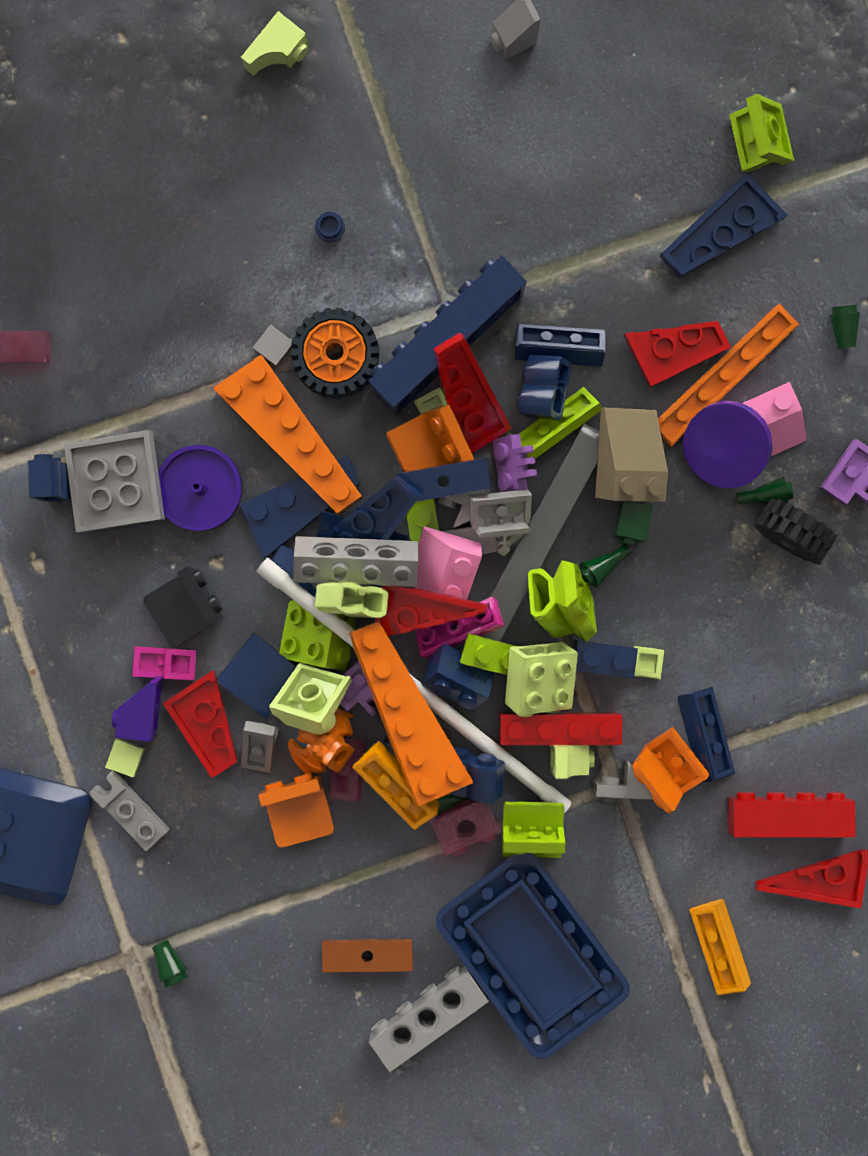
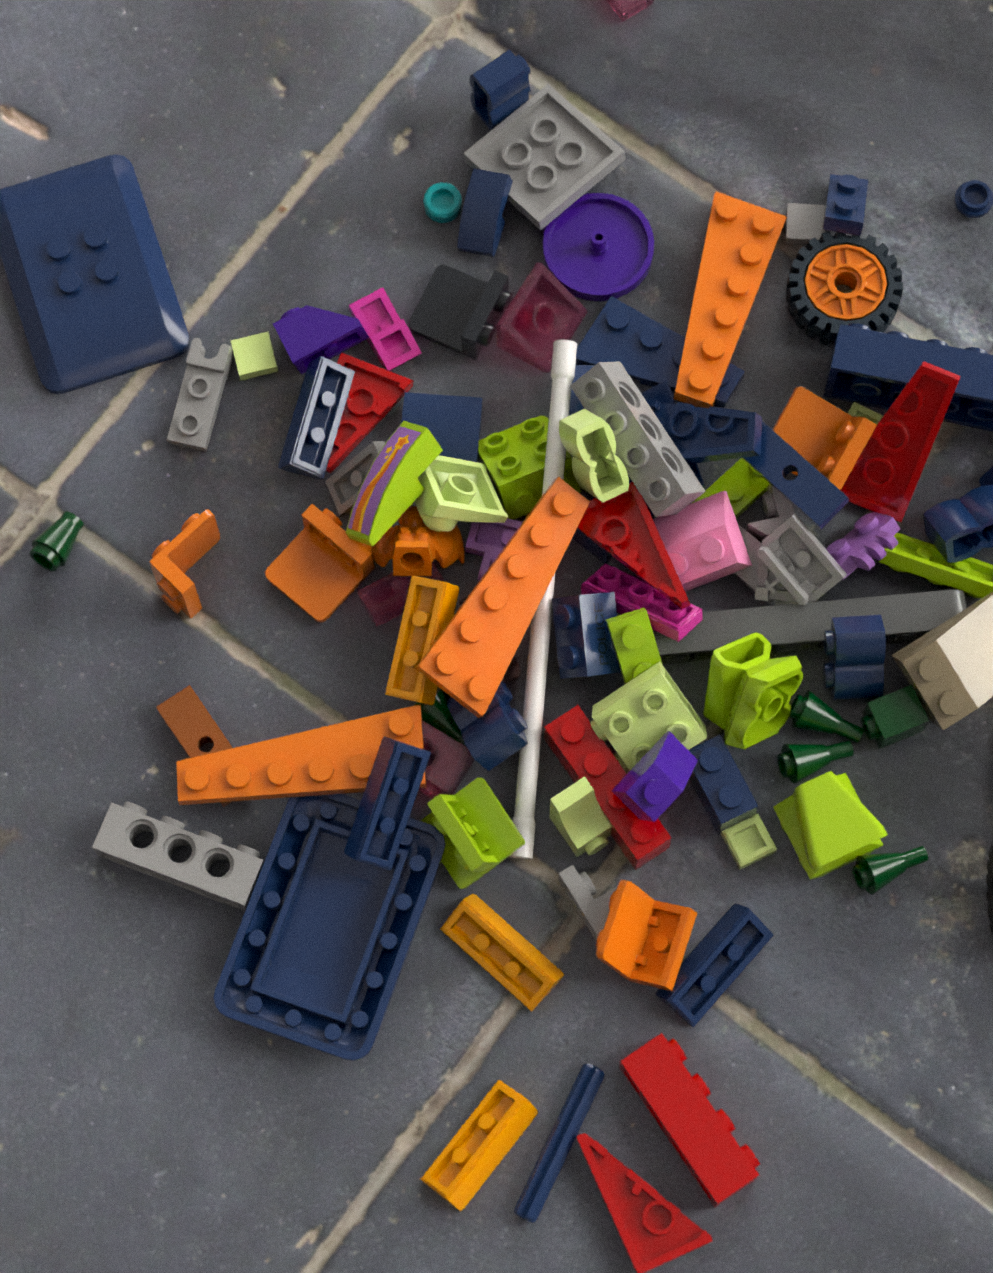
camera: 60 degrees right, 15 degrees down
none -> orange bracket [149,509,221,619]
none -> orange wing [176,705,426,805]
none -> dark blue slope [278,356,355,480]
none -> dark blue slope [344,736,431,870]
none -> slope [345,421,443,547]
none -> teal tile [424,183,462,223]
none -> light orange slope [440,894,564,1012]
none -> dark blue slope [457,168,513,257]
none -> clear pink slope [496,263,588,373]
none -> dark blue axle [514,1063,605,1223]
none -> dark purple slope [611,731,698,822]
none -> lime piece [773,771,888,880]
none -> dark green cone [777,740,854,784]
none -> dark blue plate [823,174,868,236]
none -> dark blue brick [823,615,886,700]
none -> dark green cone [852,846,928,895]

